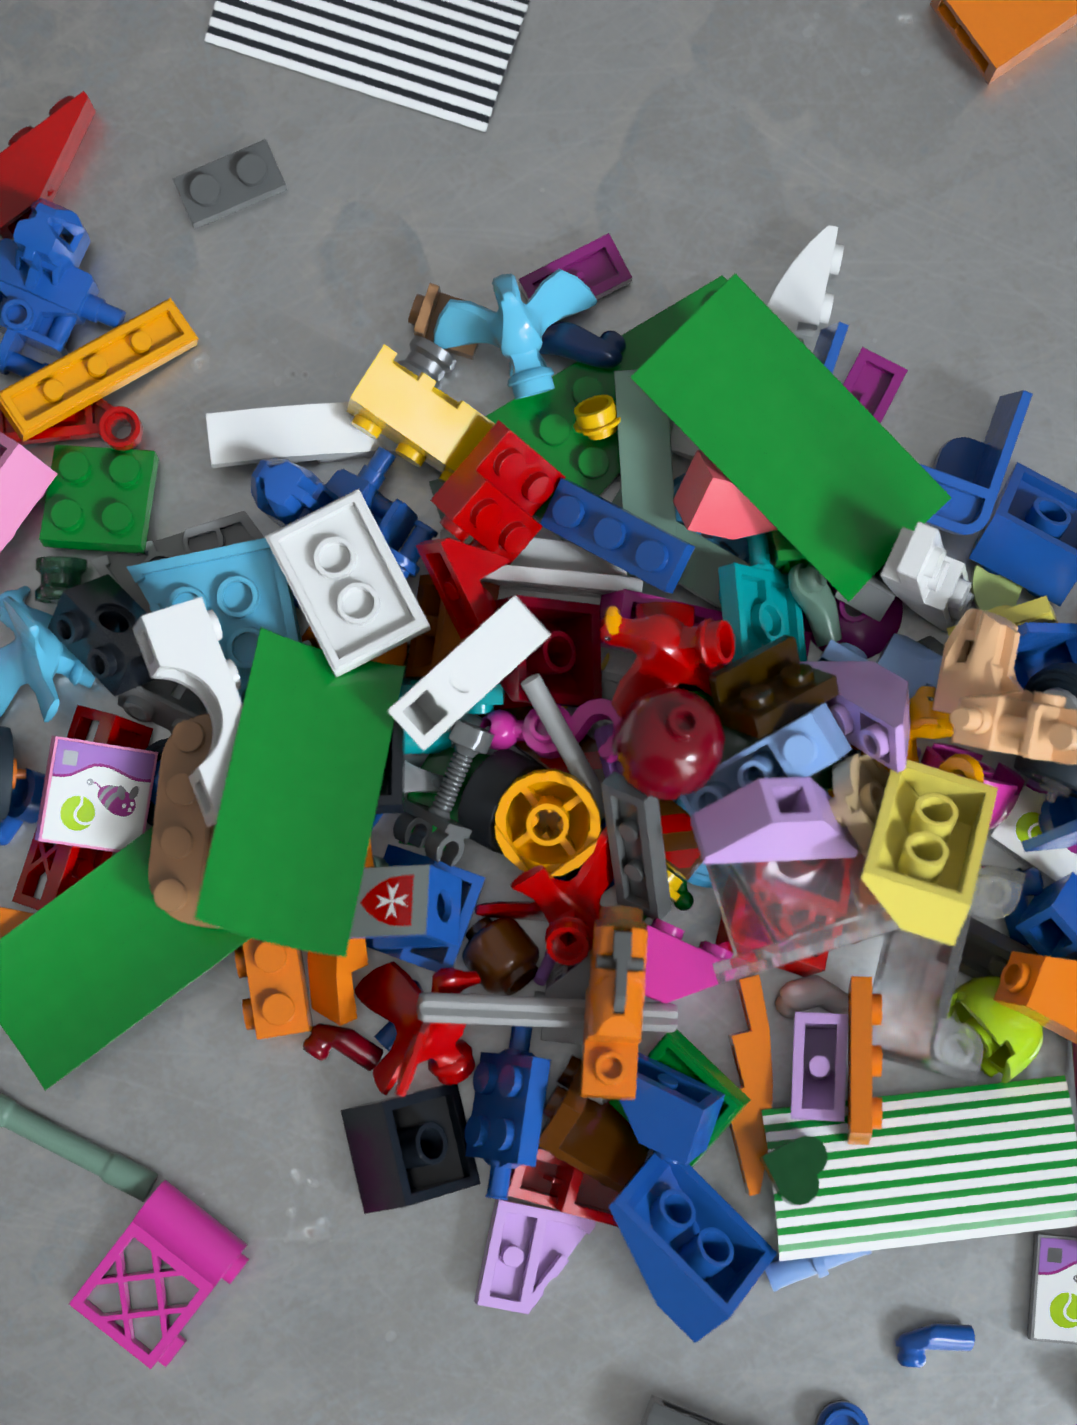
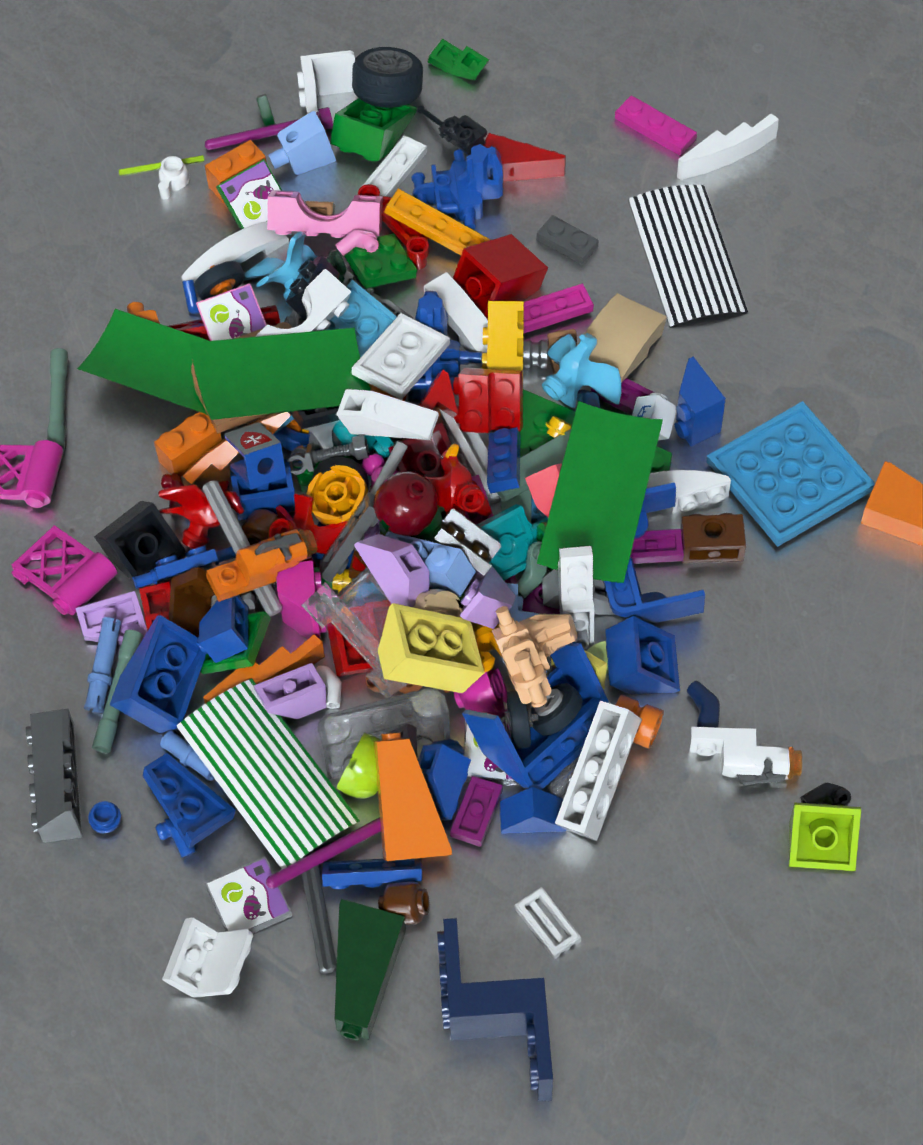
camera: 65 degrees right, 25 degrees down
dark green tile [759,1136,828,1206] -> none
orange plate [848,976,882,1145] -> none
none -> dark pink piece [11,525,118,615]
none -> medium blue pin [84,617,122,713]
none -> sand green piece [92,630,143,753]
none -> blue wing [142,753,236,849]
none -> bright pink arm [335,230,379,256]
none -> red slope [453,234,548,320]
none -> dark pink plate [524,283,594,334]
none -> tan slope [577,293,667,383]
none -> white brick [632,393,676,440]
none -> blue slope [674,356,726,447]
none -> reddish brown brick [680,513,746,563]
none -> dark azure plate [706,401,875,547]

